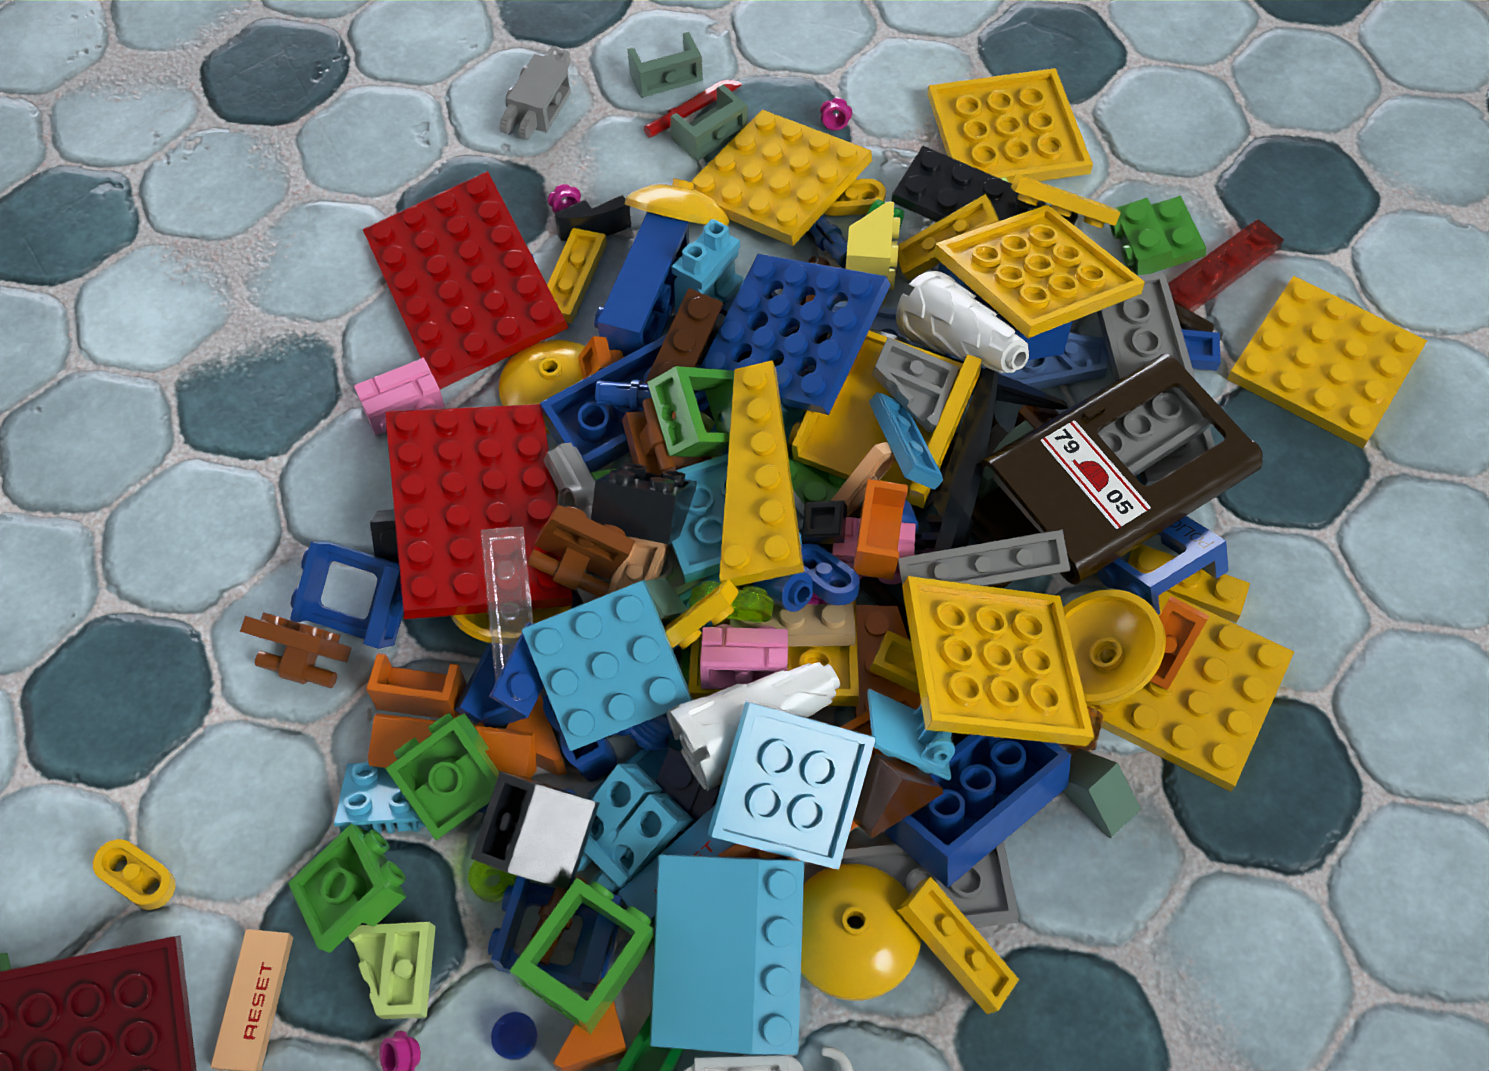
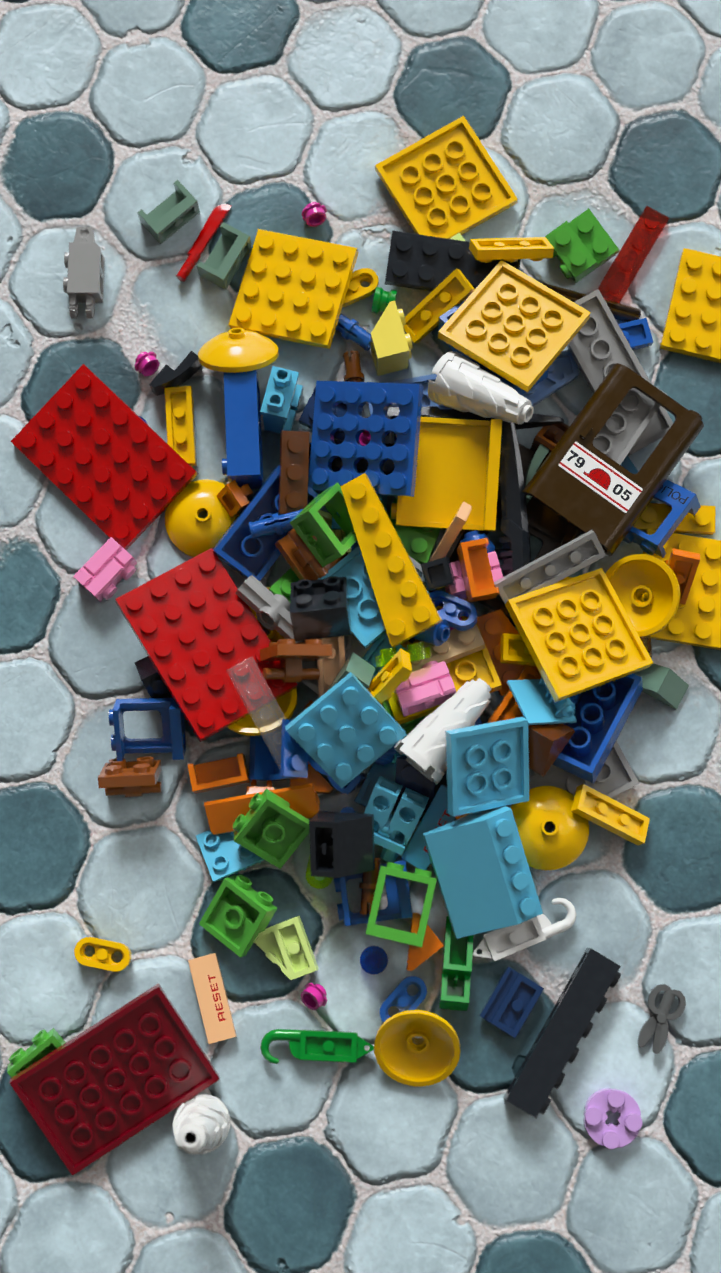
camera: 20 degrees left, 20 degrees up
dark azure tile [869,392,943,490] -> none
light grey wing [872,337,959,433] -> none

